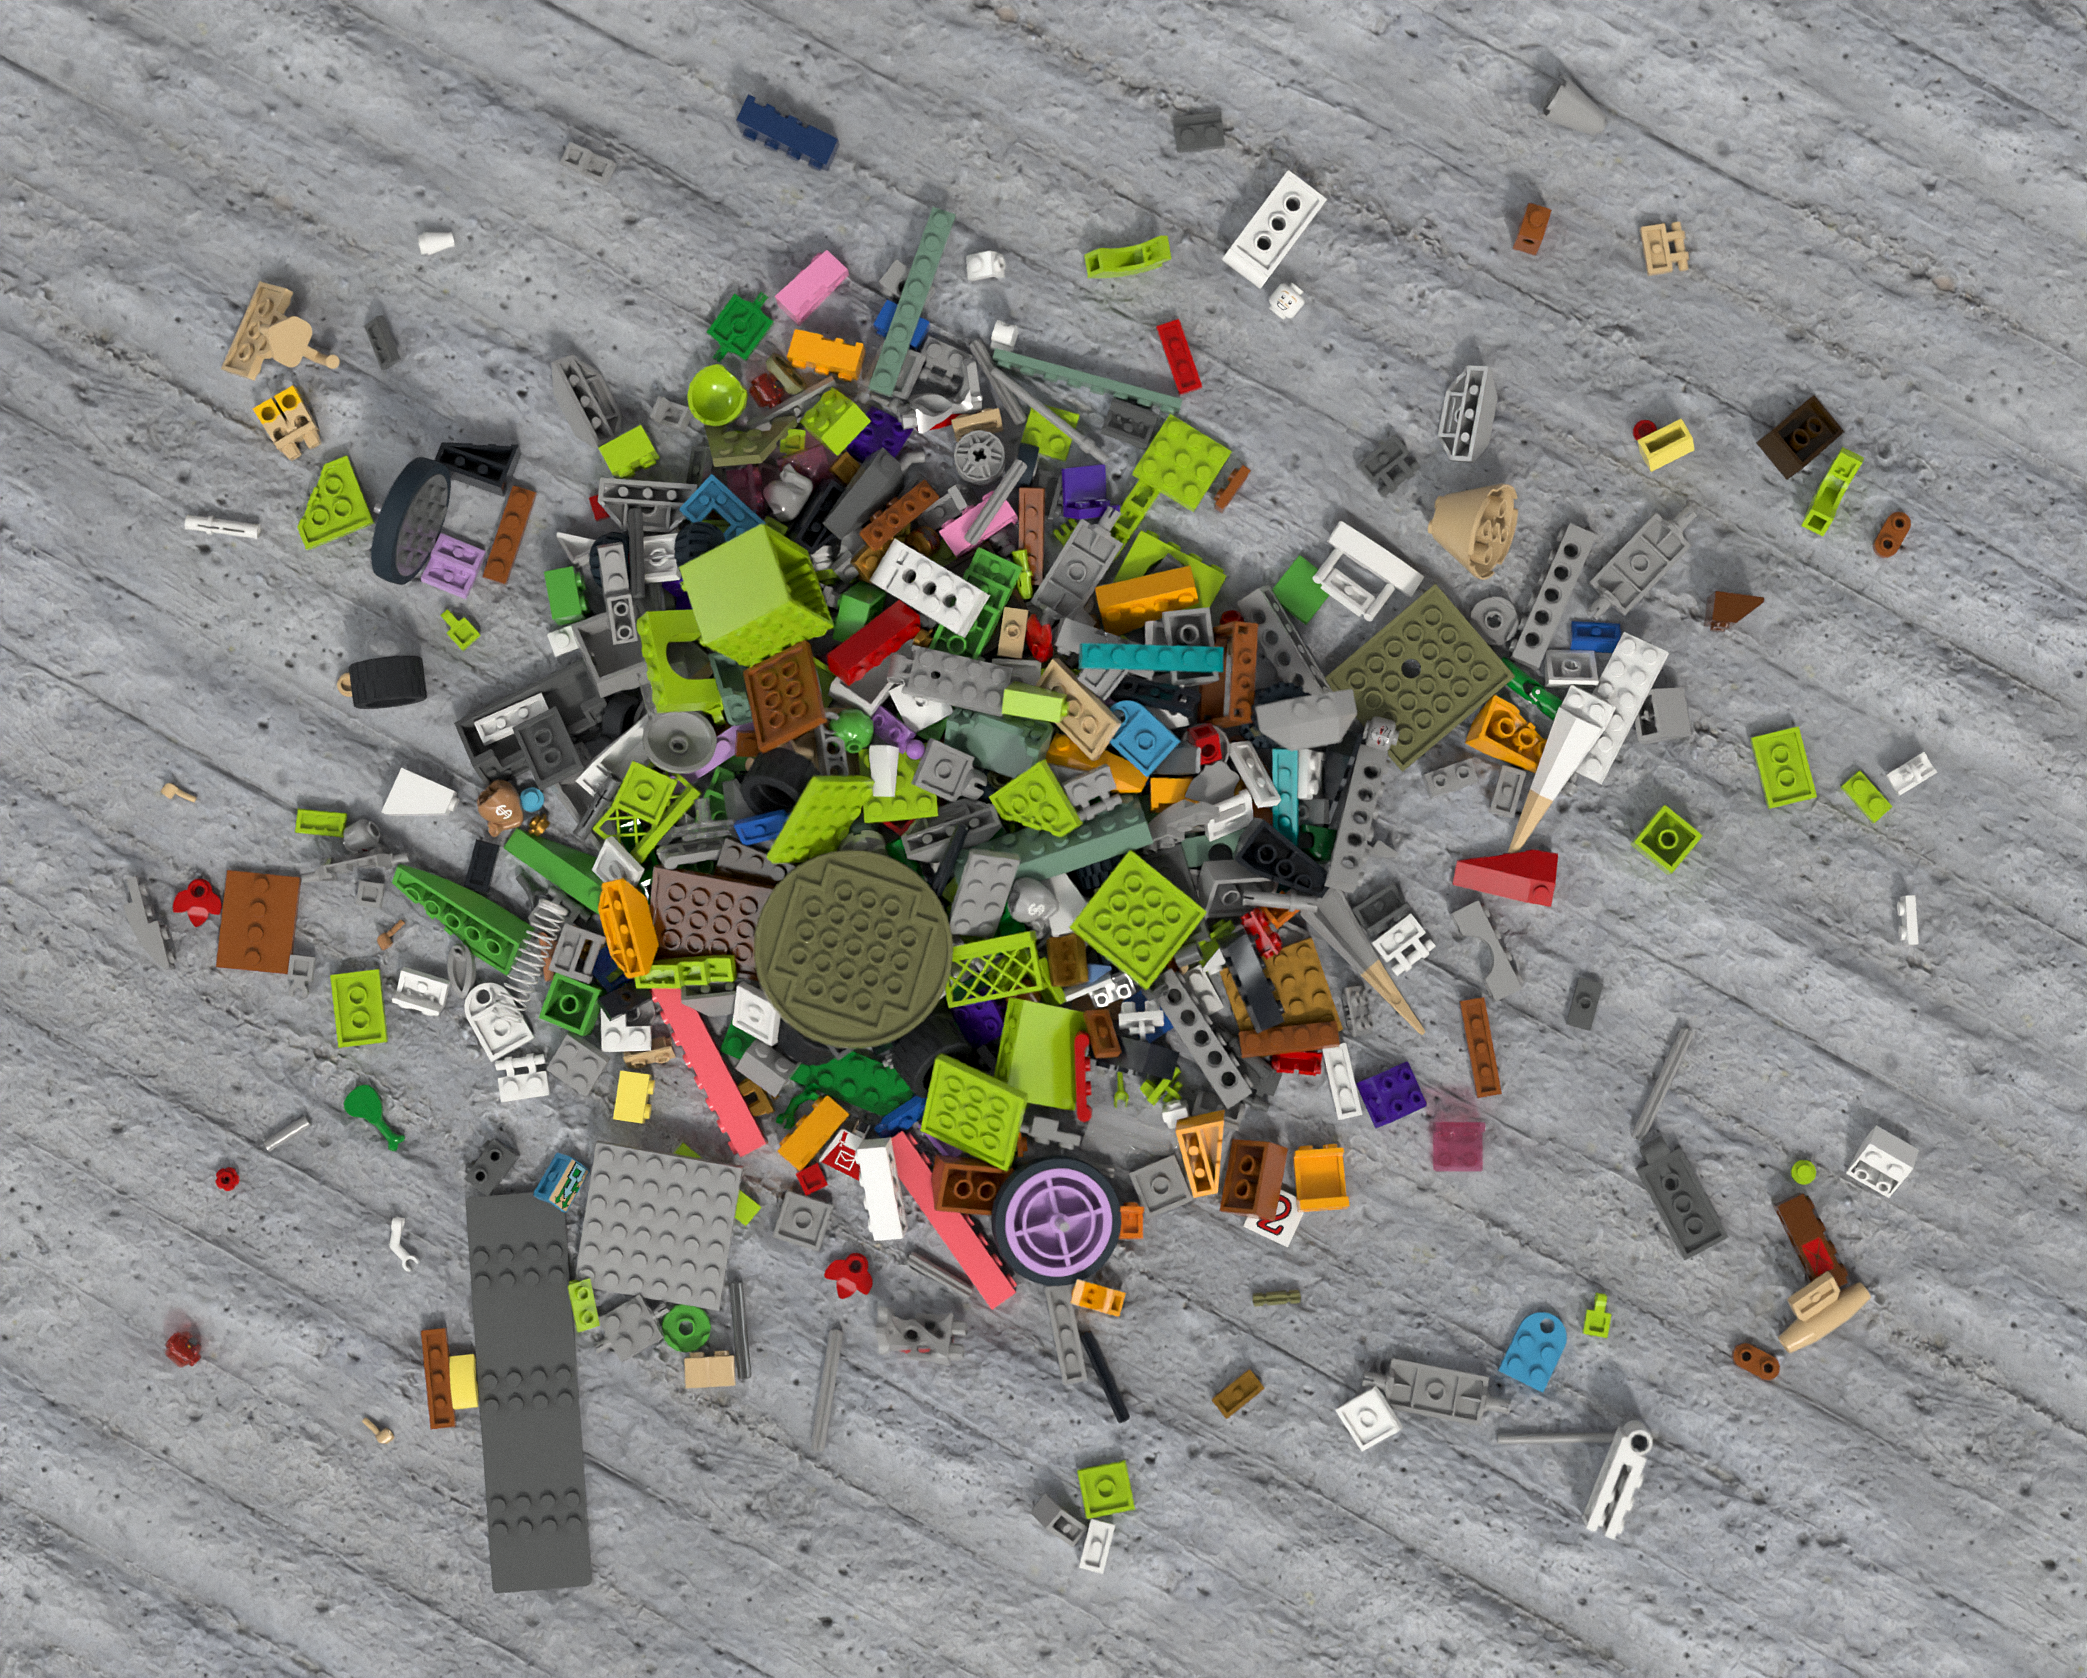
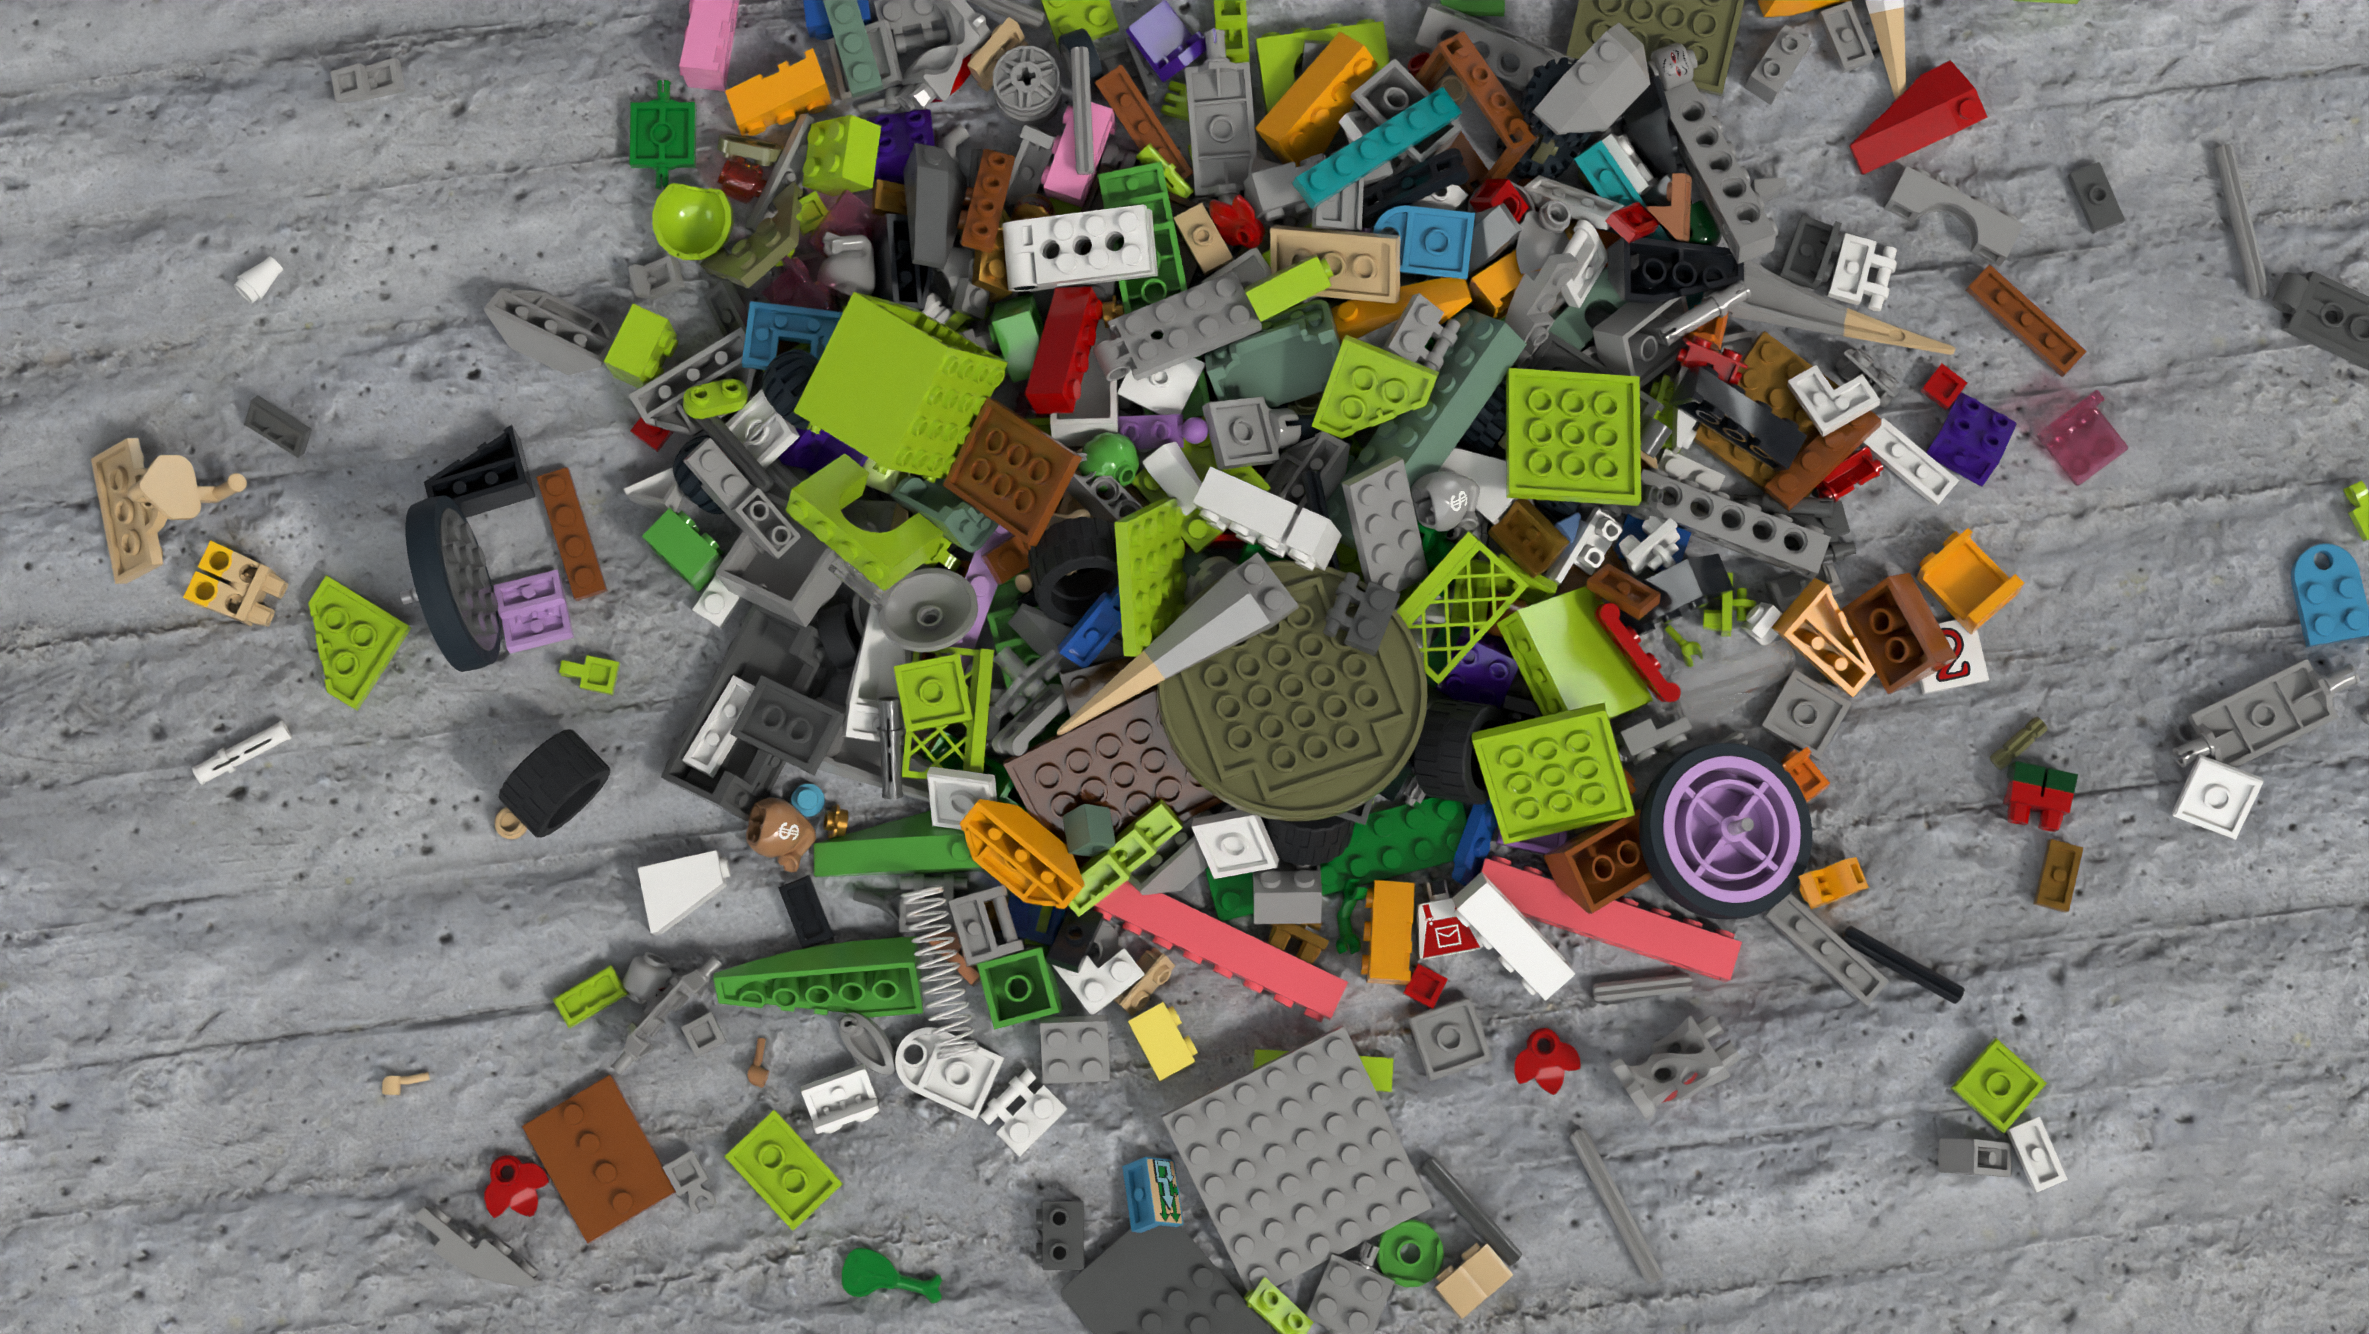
camera: 45 degrees left, 5 degrees down
none -> lime plate [683,379,748,419]
none -> light grey plate [1057,552,1299,735]
none -> sand green panel [1063,804,1116,857]
none -> white piece [1193,467,1342,571]
none -> dark grey plate [1323,572,1400,656]
none -> light grey plate [1538,201,1571,233]
none -> red plate [1605,202,1661,243]
none -> nougat slope [1646,173,1692,243]
none -> white plate [1788,365,1880,437]
none -> red plate [1920,363,1968,411]
none -> red hips [2003,761,2078,832]

